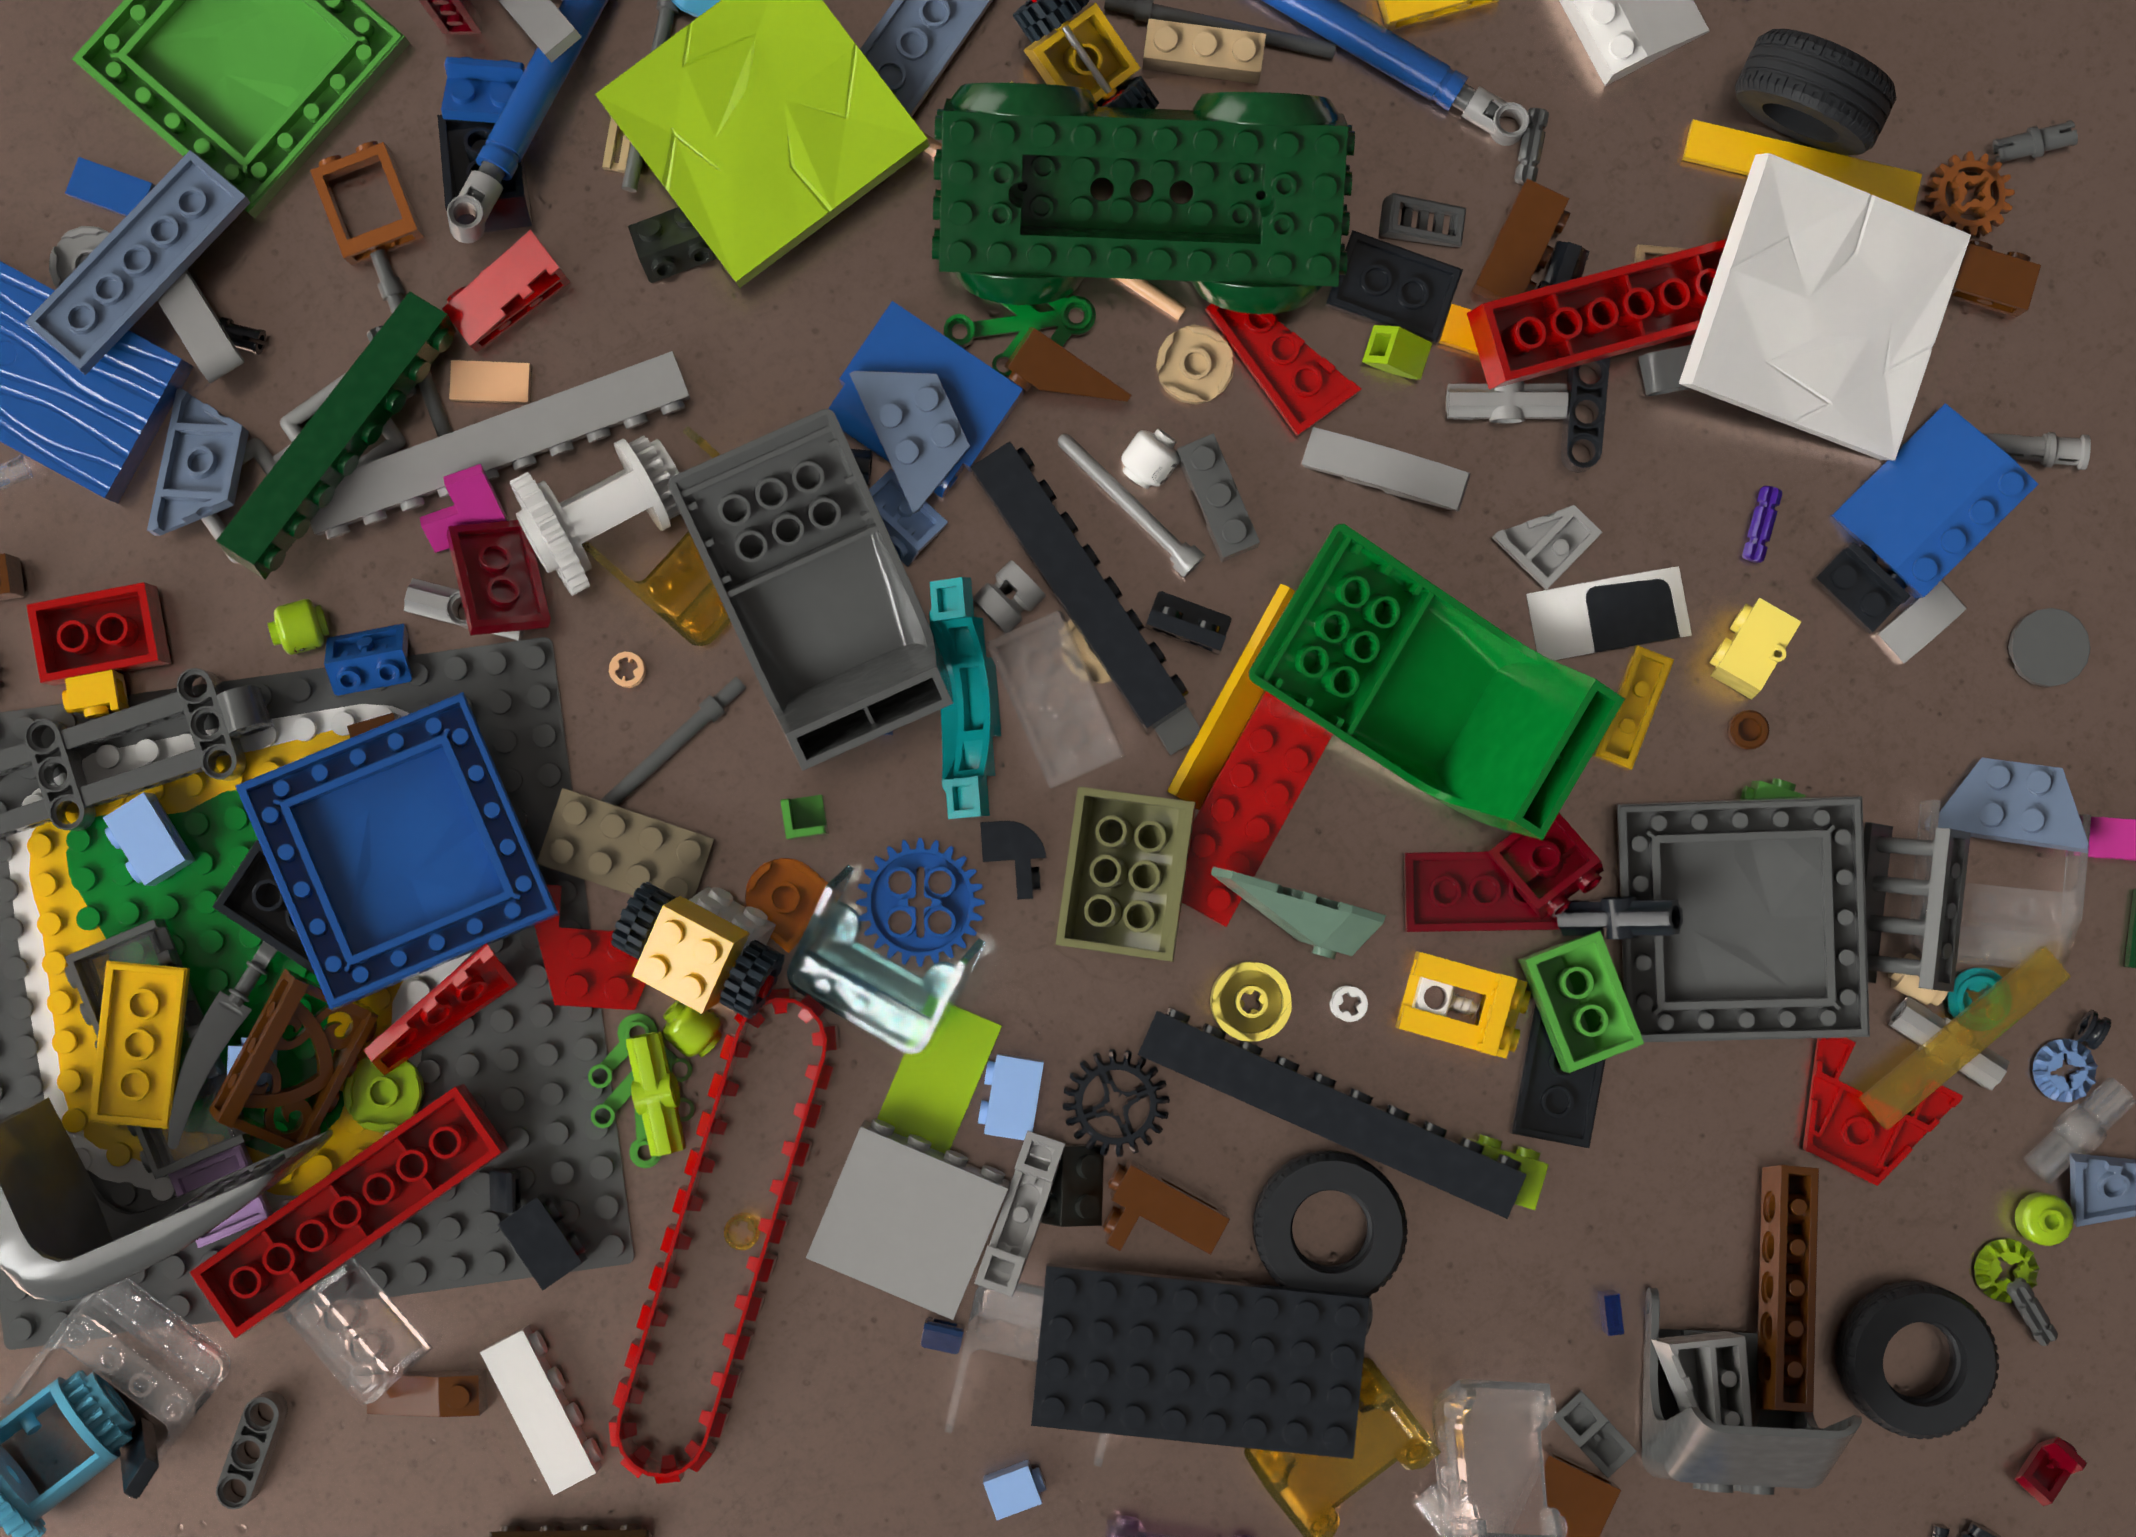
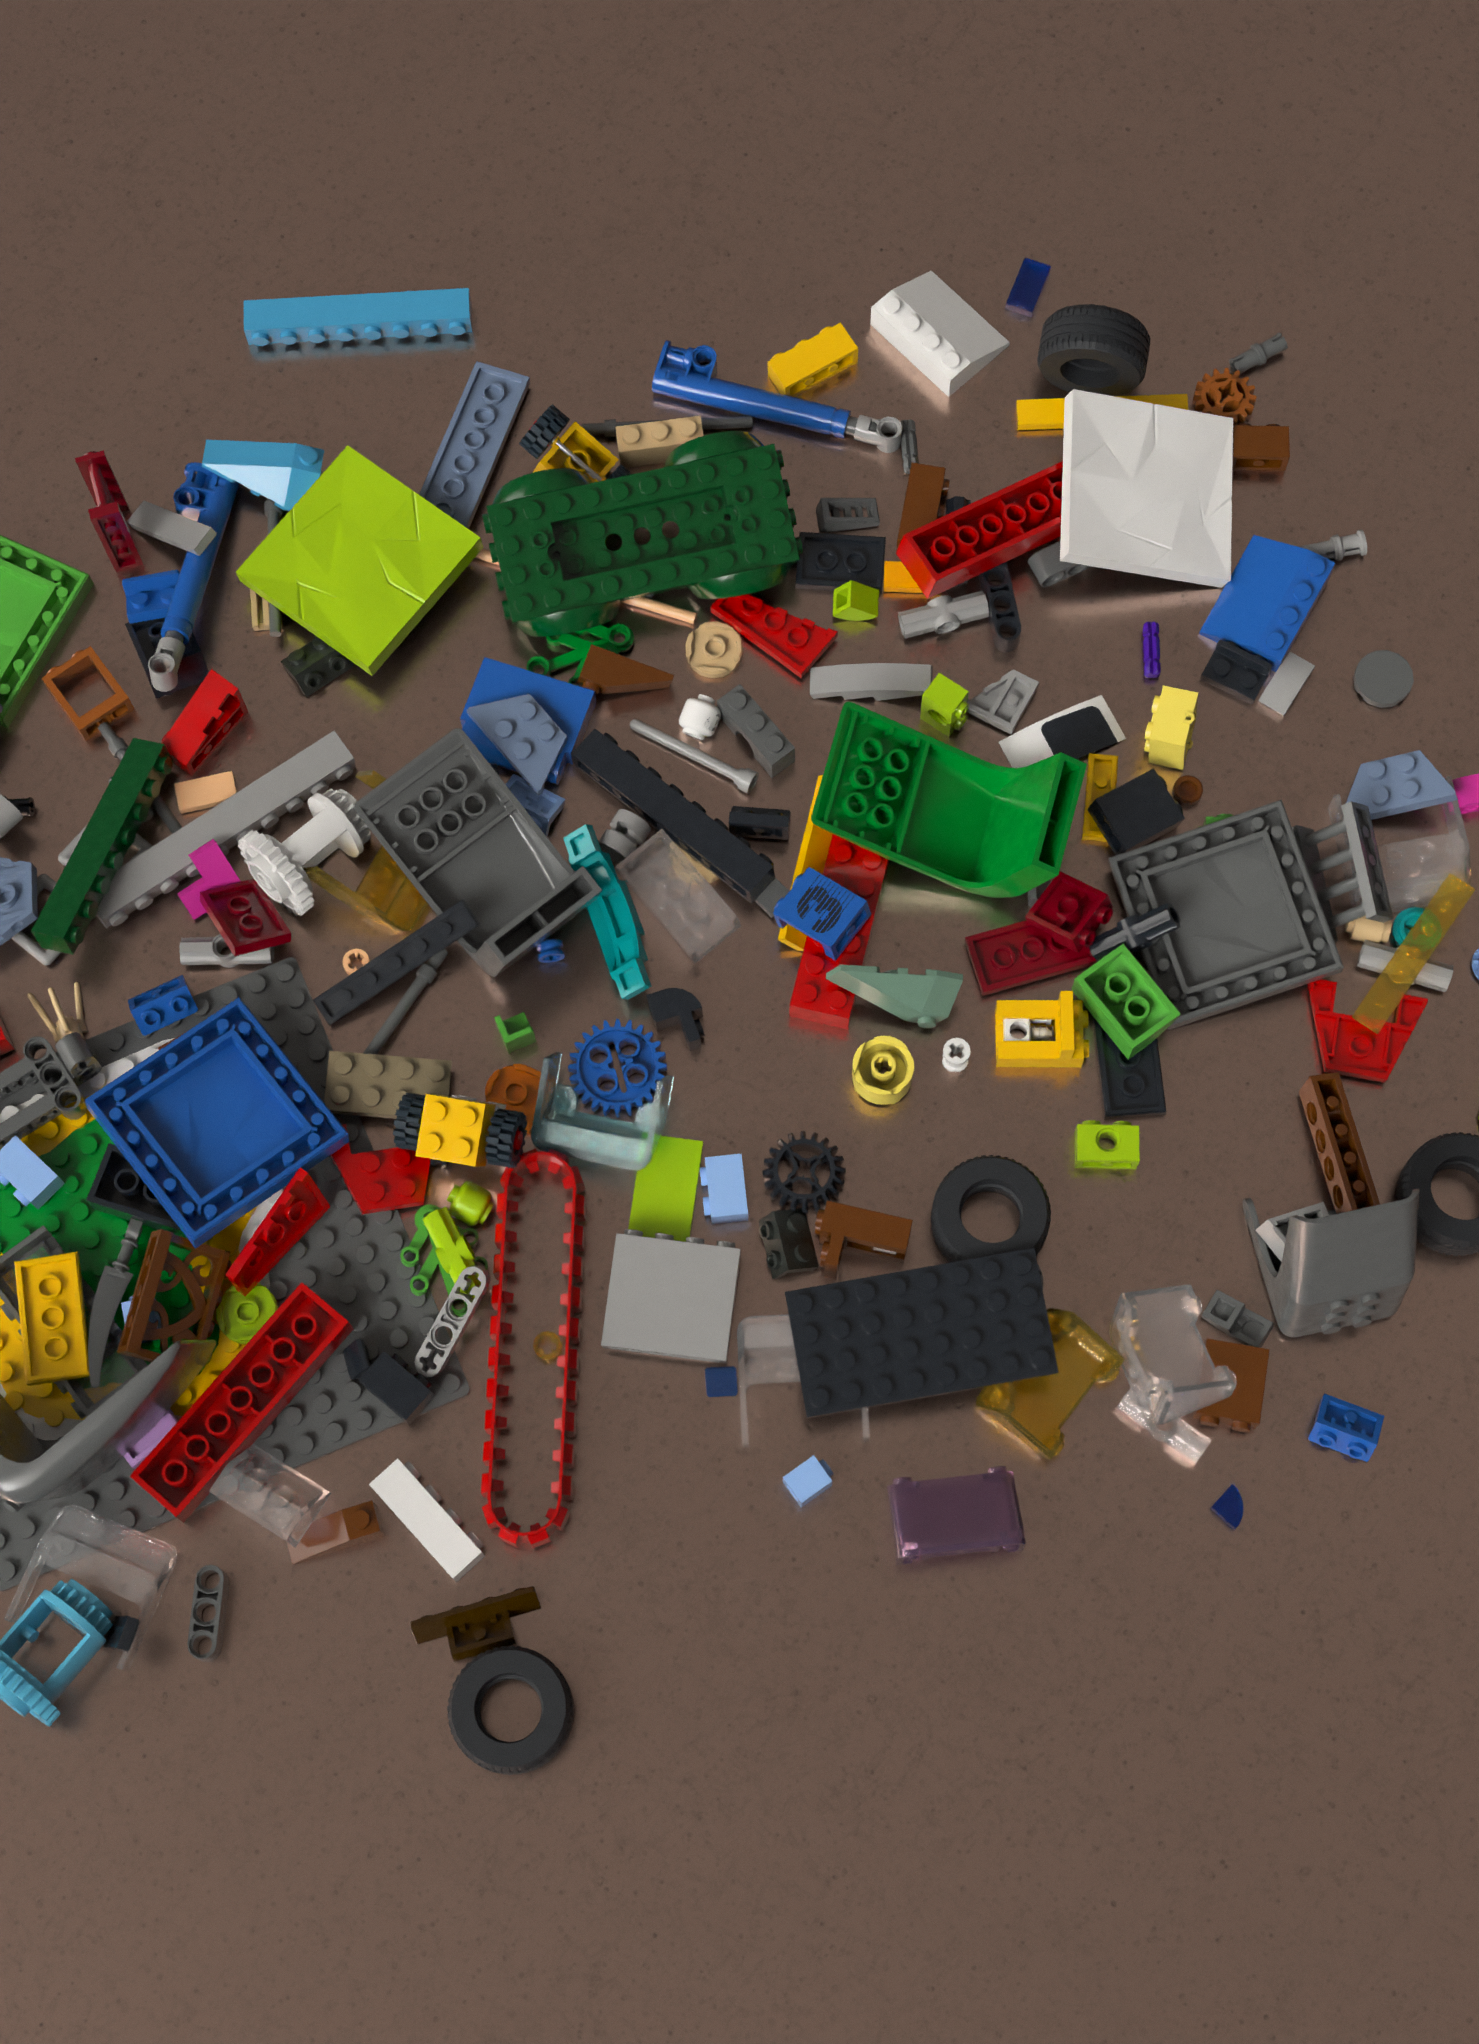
camera: 10 degrees left, 15 degrees down
lime head [267,599,330,655] -> none
light grey slope [974,1131,1066,1298] -> none
olive slope [1055,786,1196,962] -> none
black brick [1138,1007,1527,1219] -> none
clear blue tile [1598,1290,1624,1336] -> none
none -> tan plant [27,982,87,1043]
none -> black tile [313,900,480,1025]
none -> light grey beam [414,1266,490,1377]
none -> blue panel [773,867,871,961]
none -> lime brick [920,673,970,737]
none -> black brick [1087,768,1185,855]

